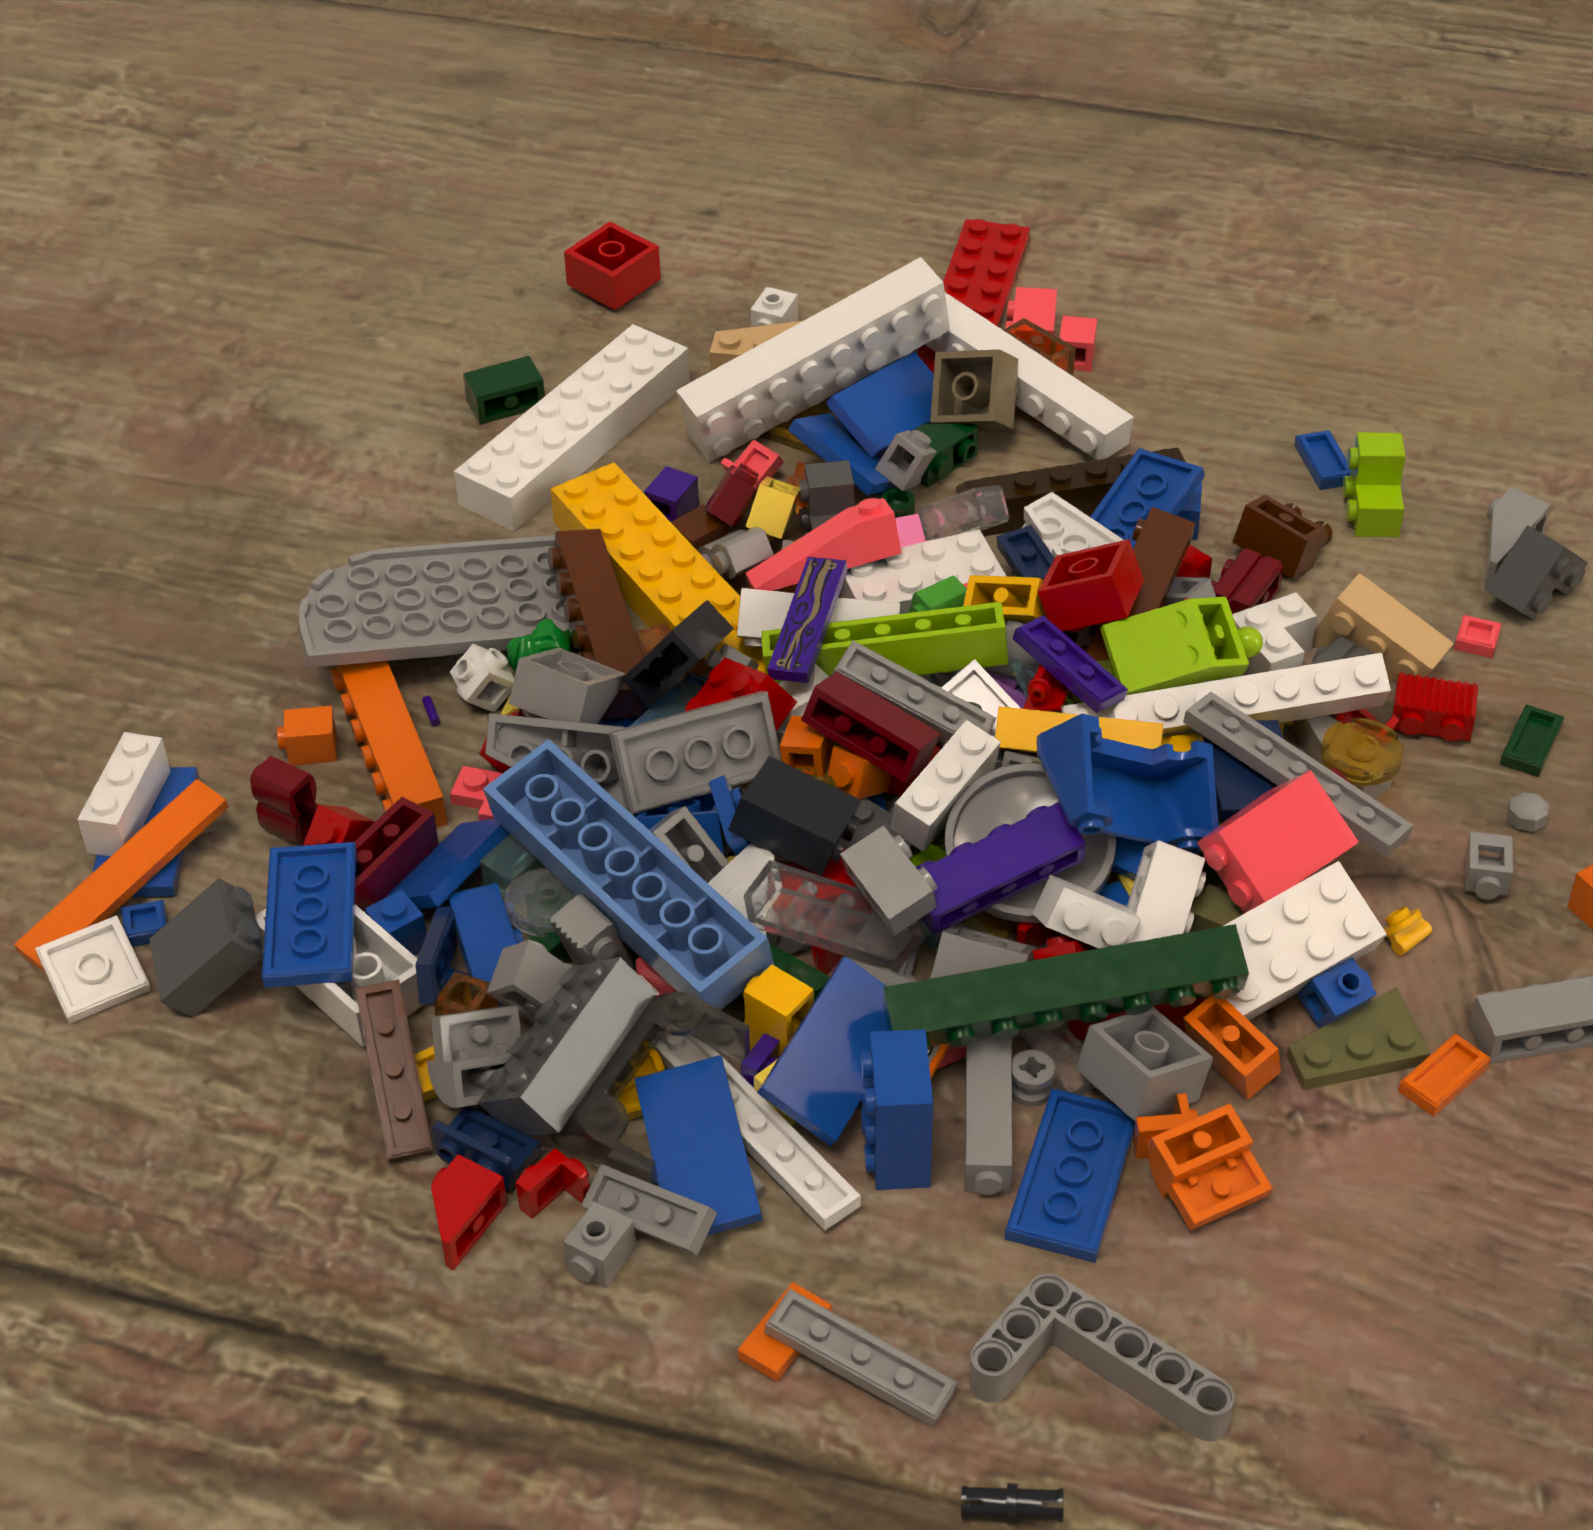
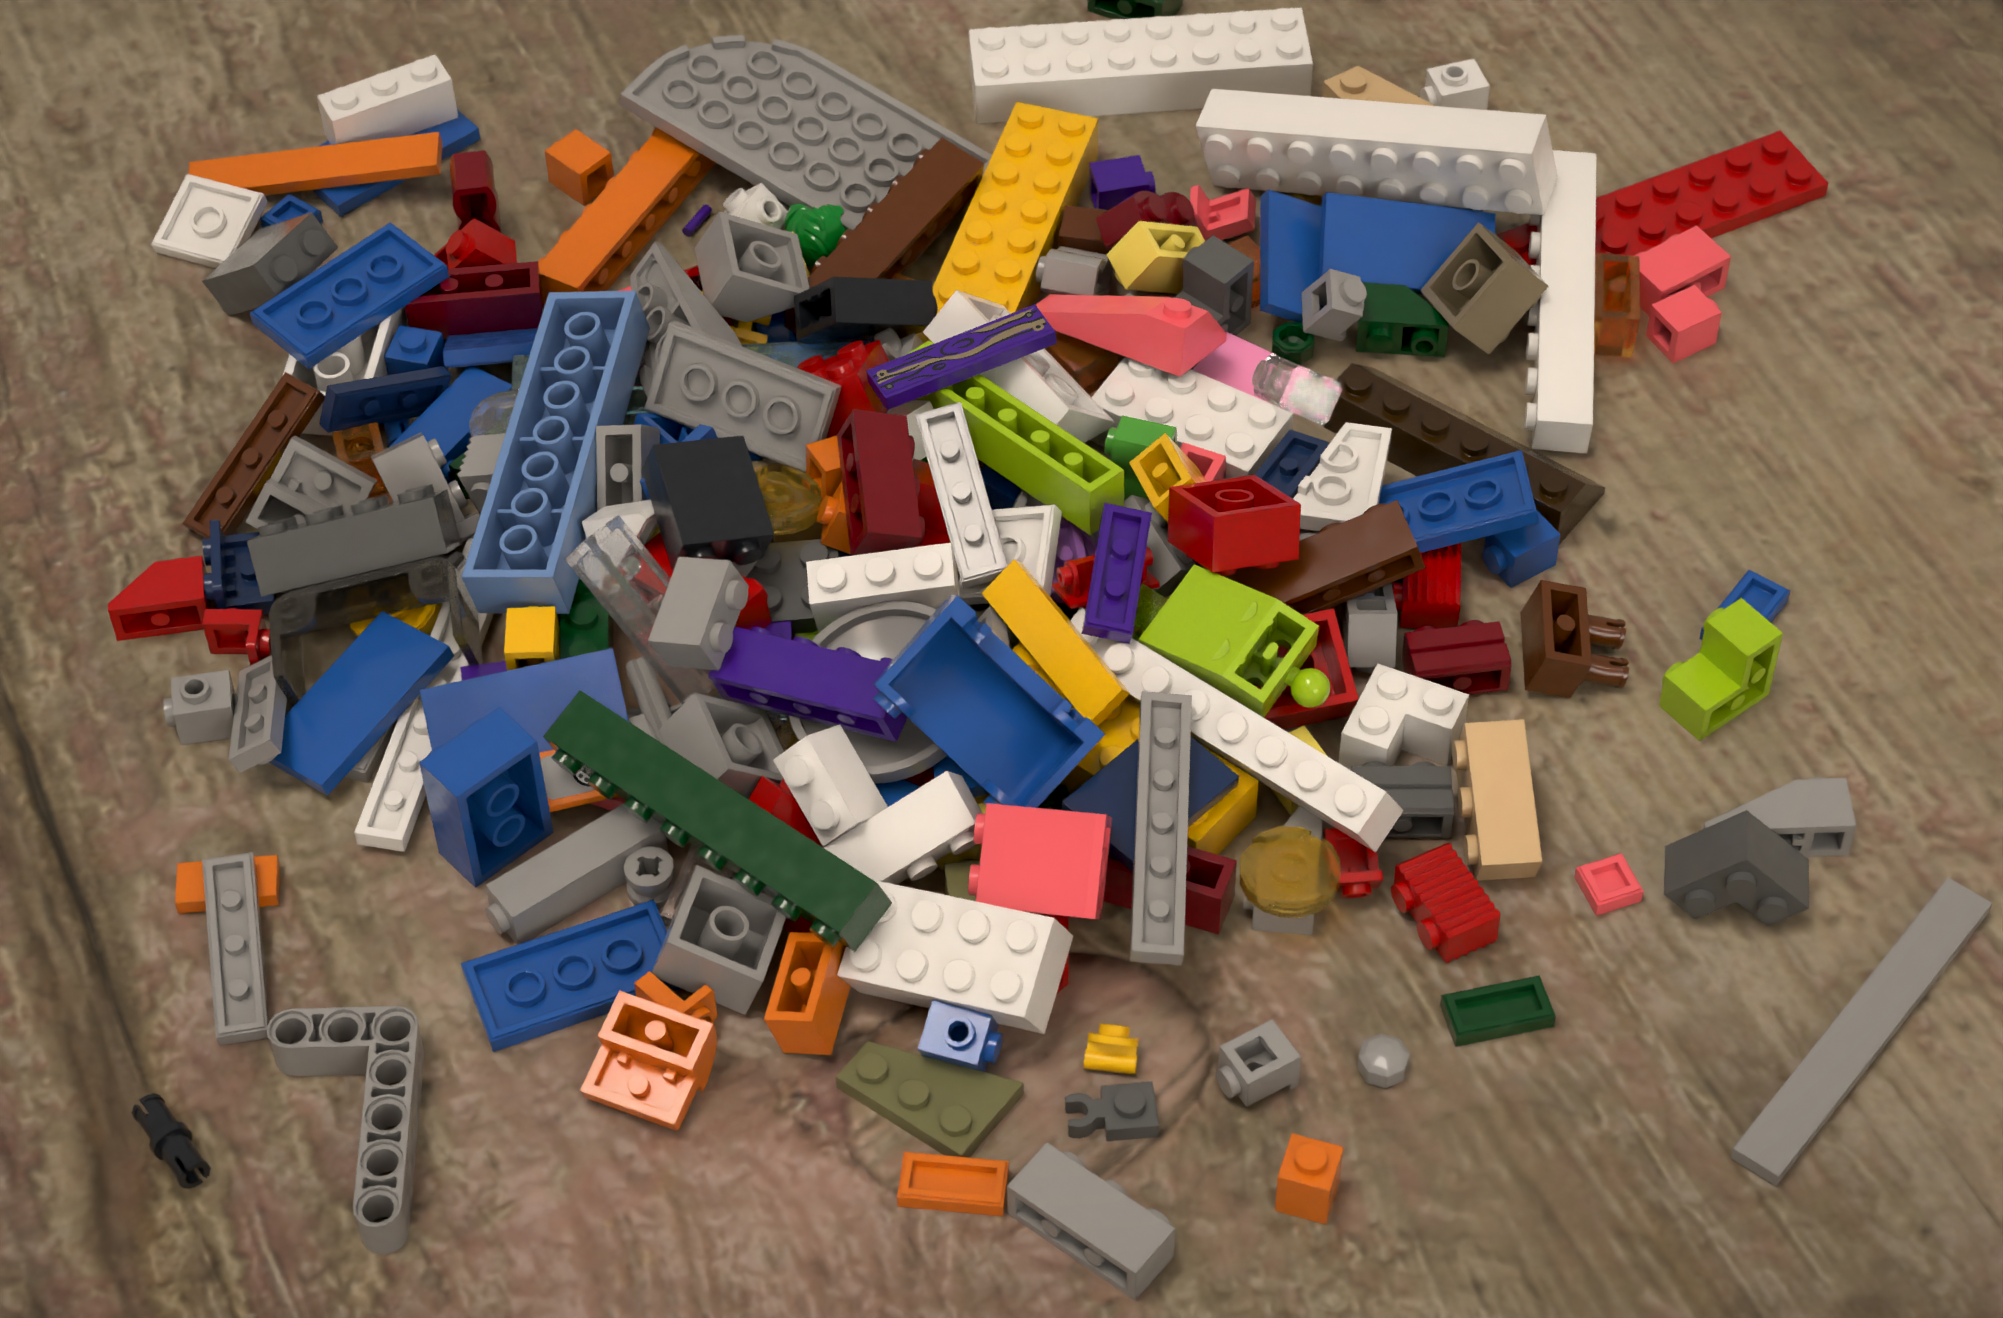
camera: 50 degrees right, 5 degrees up
none -> dark grey plate [1065,1081,1159,1141]

